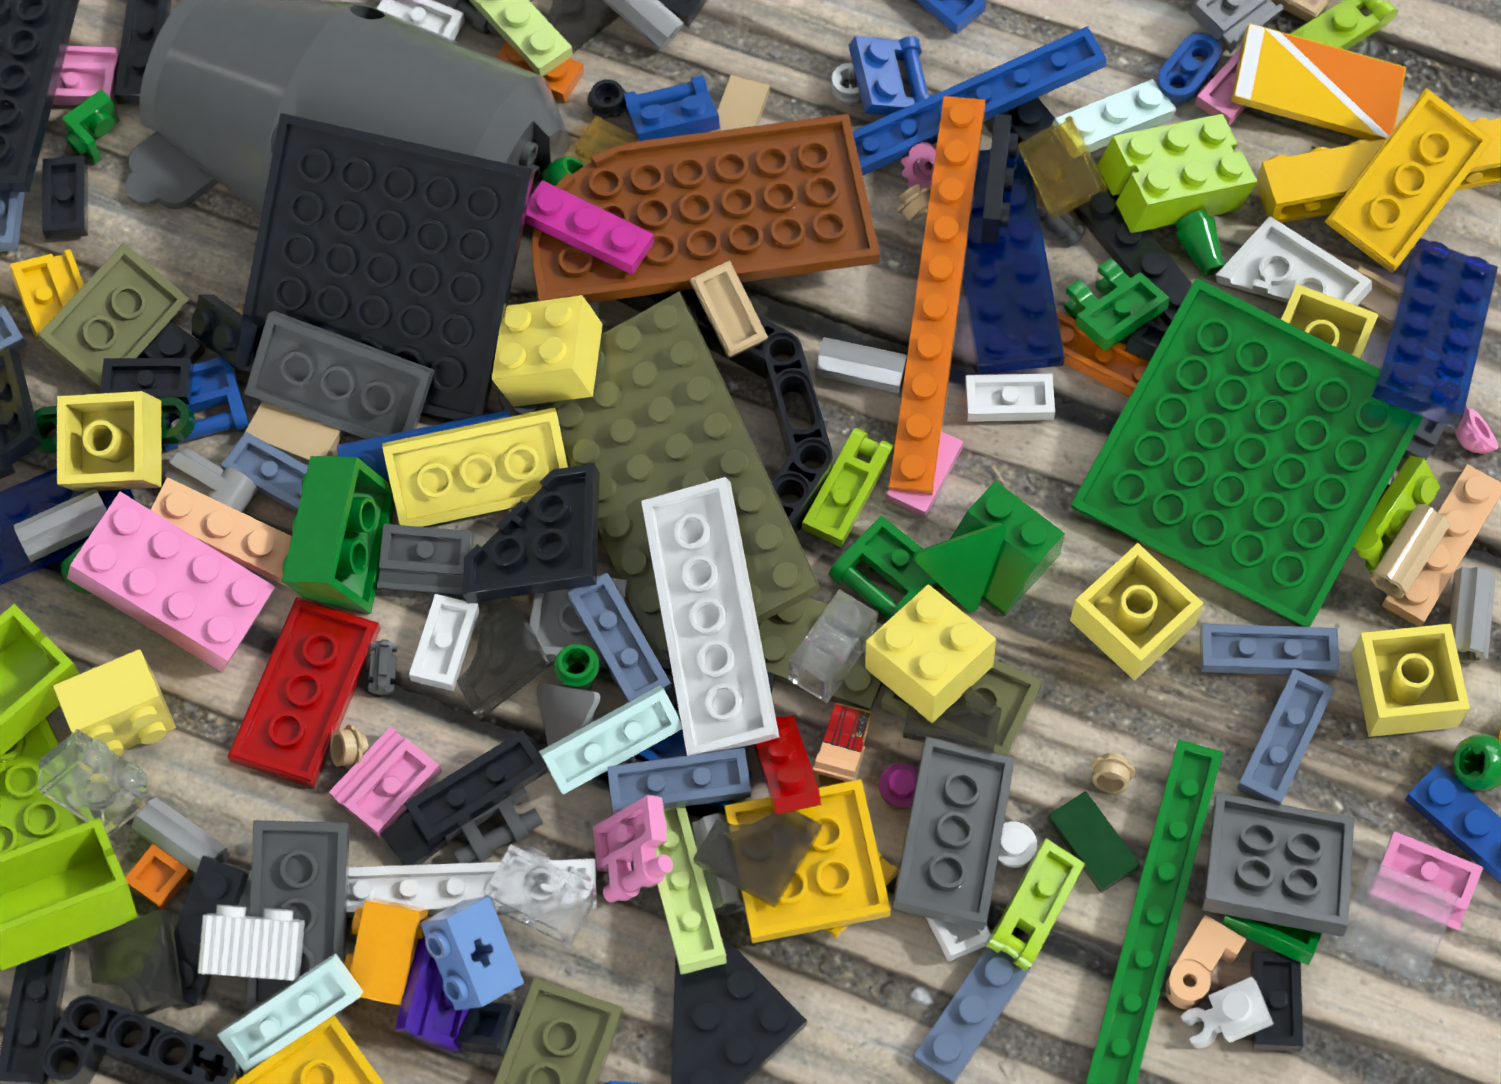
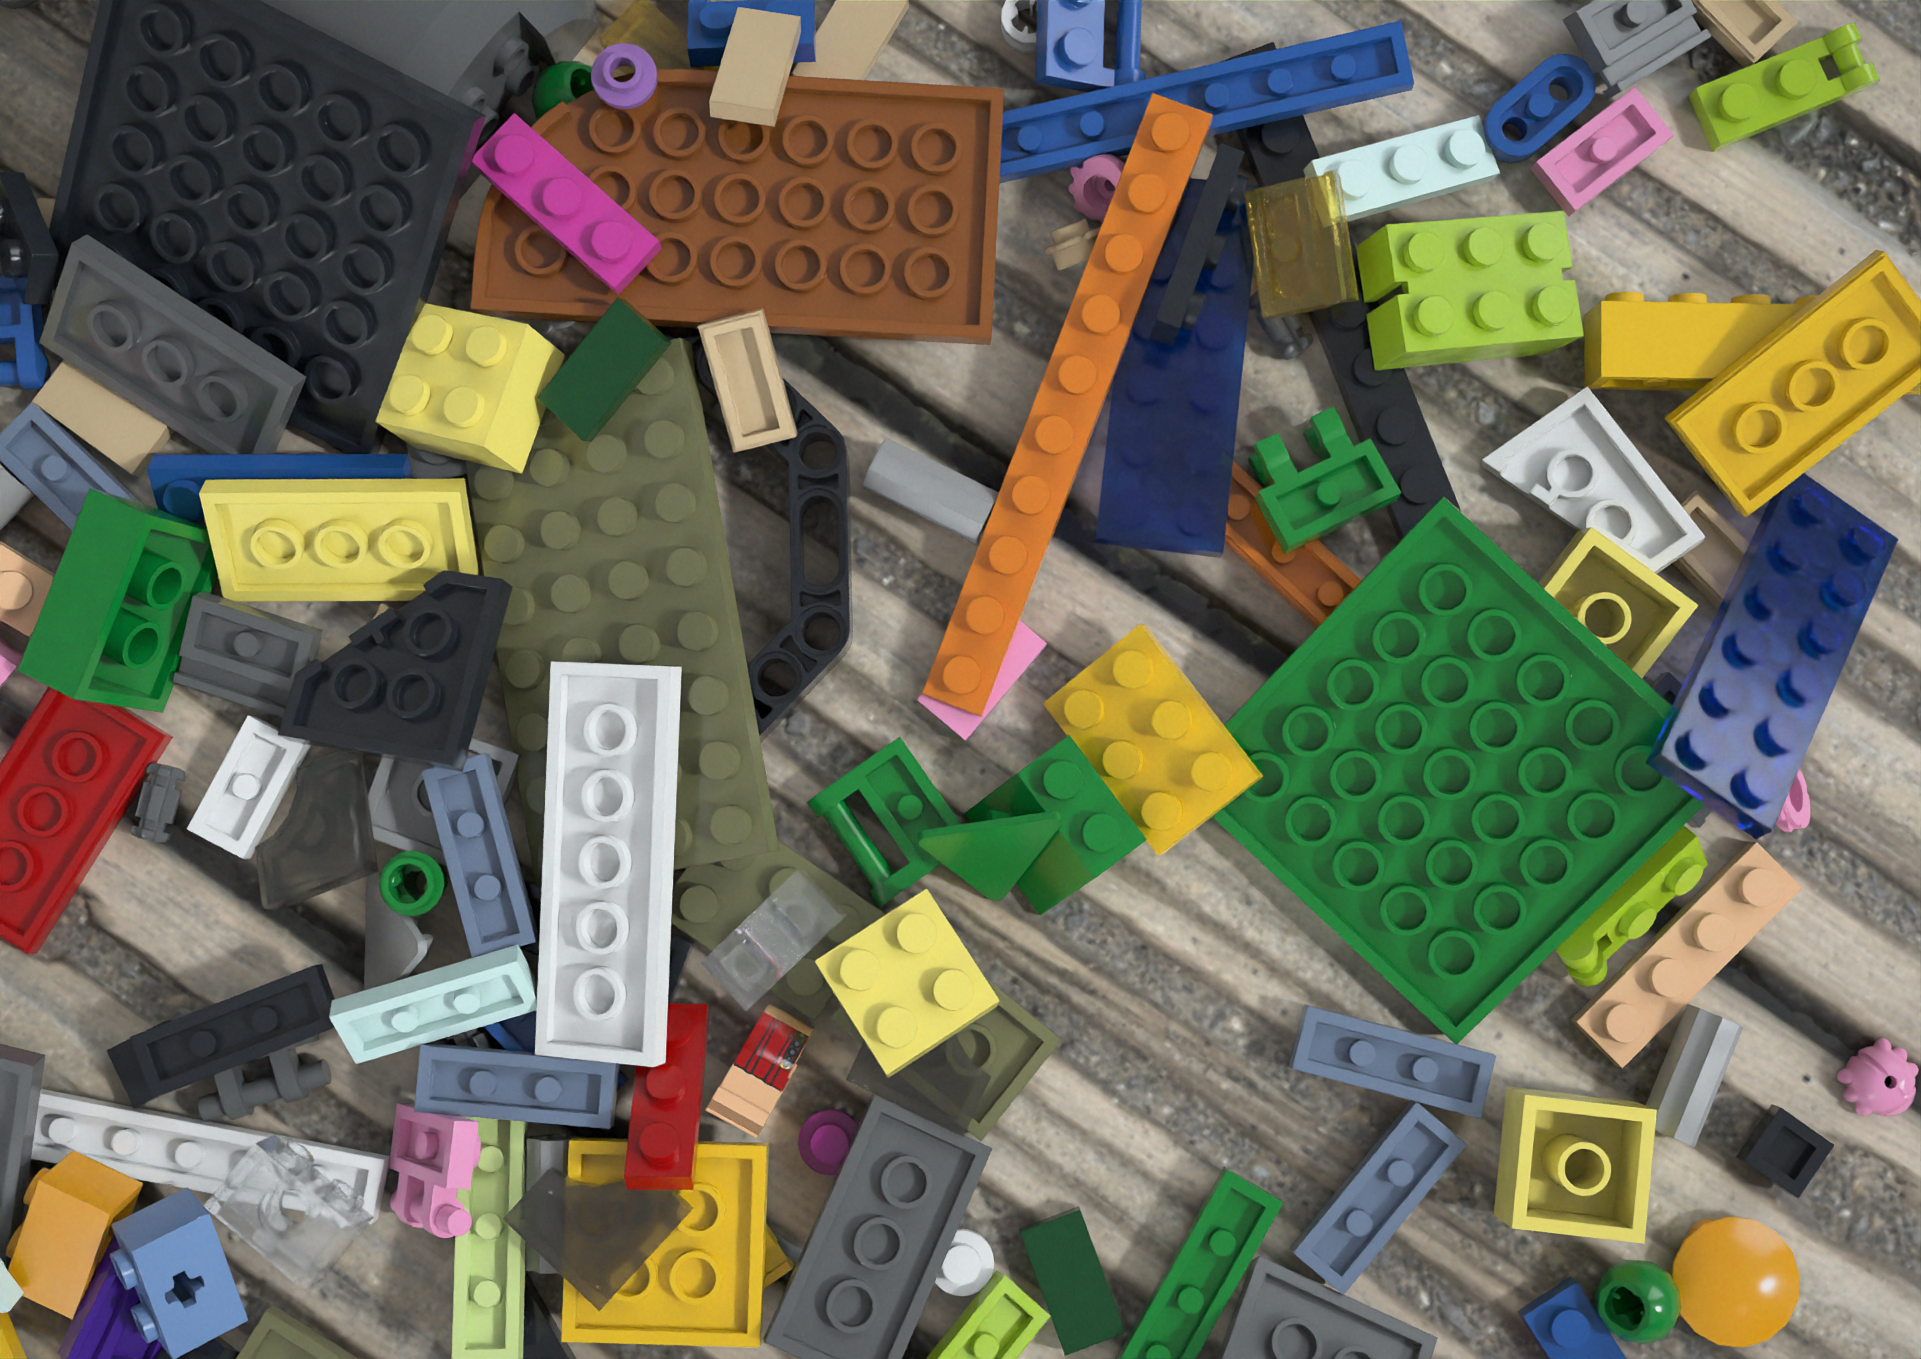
camera: 15 degrees right, 20 degrees up
bright pink plate [328,726,442,838] -> none
tan plate [330,725,368,770] -> none
lime plate [802,428,895,548] -> none
white plate [965,374,1055,422] -> none
light yellow brick [1070,543,1204,681] -> none
tan plate [1090,752,1136,794] -> none
black tile [1125,321,1167,362] -> none
green cone [1175,210,1225,276] -> none
tile [1230,23,1406,141] -> none
tan axle [1370,504,1450,599] -> none
none -> dark green tile [537,297,672,442]
none -> medium lavender plate [591,43,658,109]
none -> tan tile [709,7,801,127]
none -> yellow plate [1043,624,1263,856]

